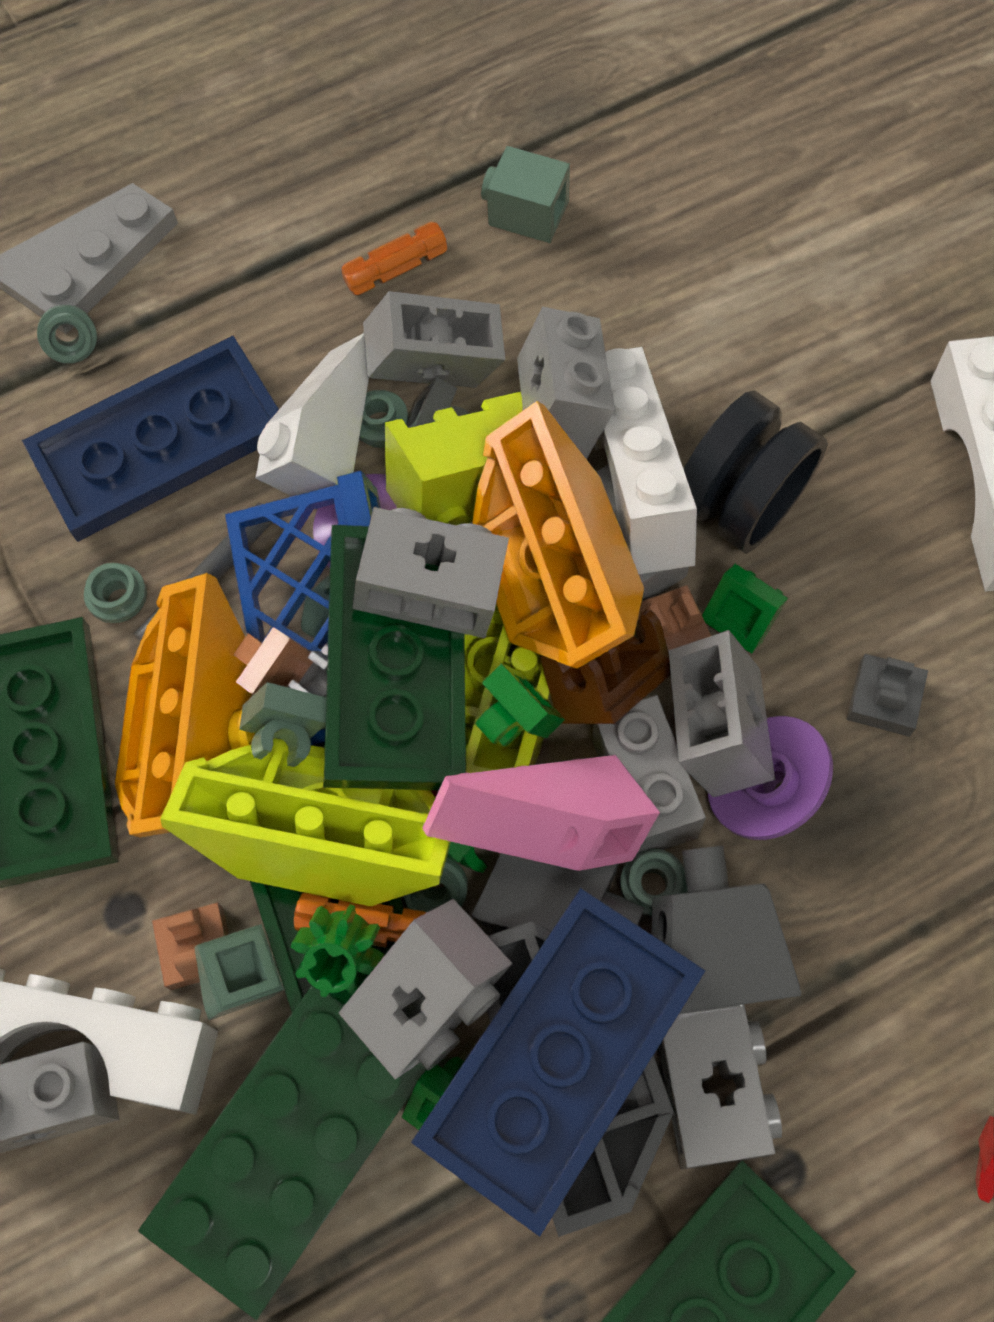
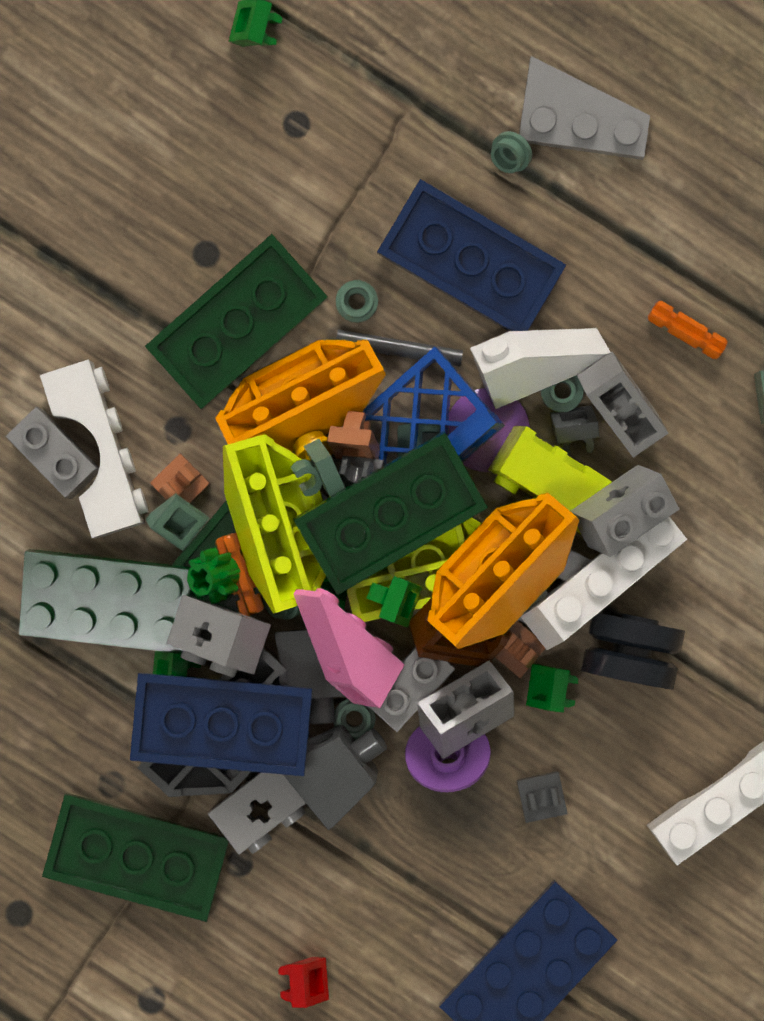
camera: 60 degrees right, 20 degrees up
light grey brick [353,507,509,638] -> none

